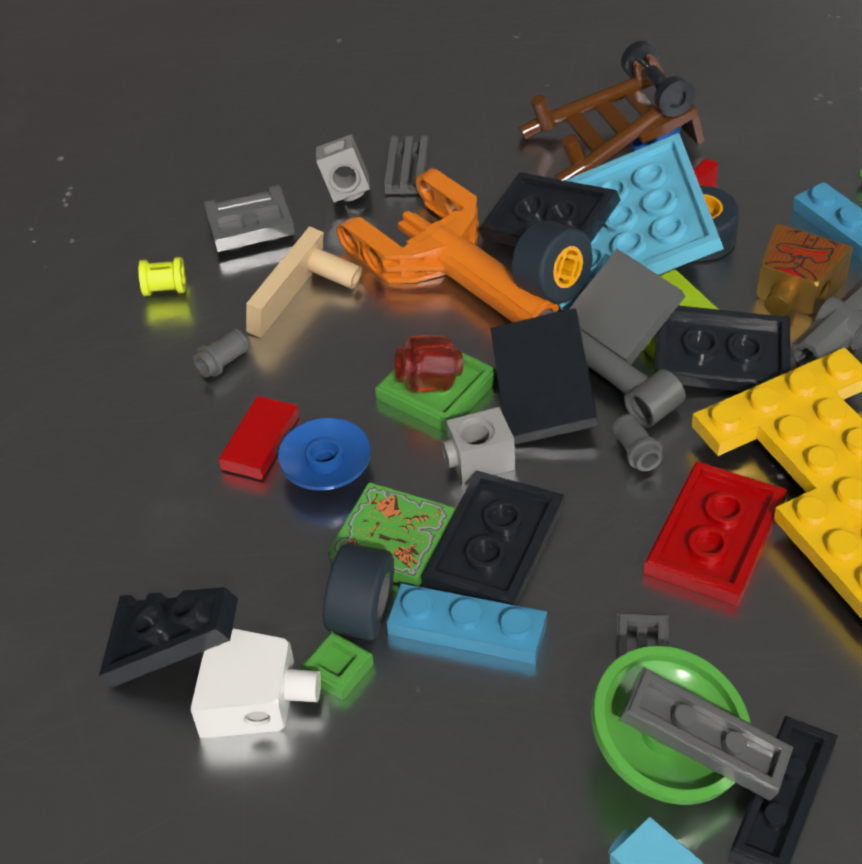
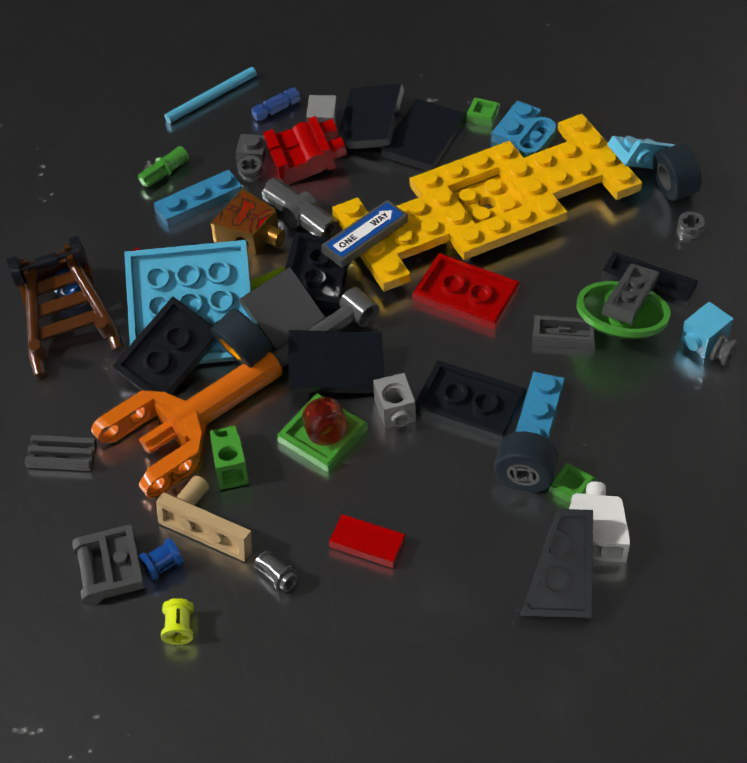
camera: 90 degrees left, 5 degrees up
blue dish [278,418,371,491] -> none
light grey brick [316,134,370,202] -> none
bright green tile [328,482,455,587] -> none
dark grey pin [612,414,663,471] -> none
none -> blue bush [139,537,184,581]
none -> bright green leg [210,425,249,490]
none -> tile [321,199,408,268]

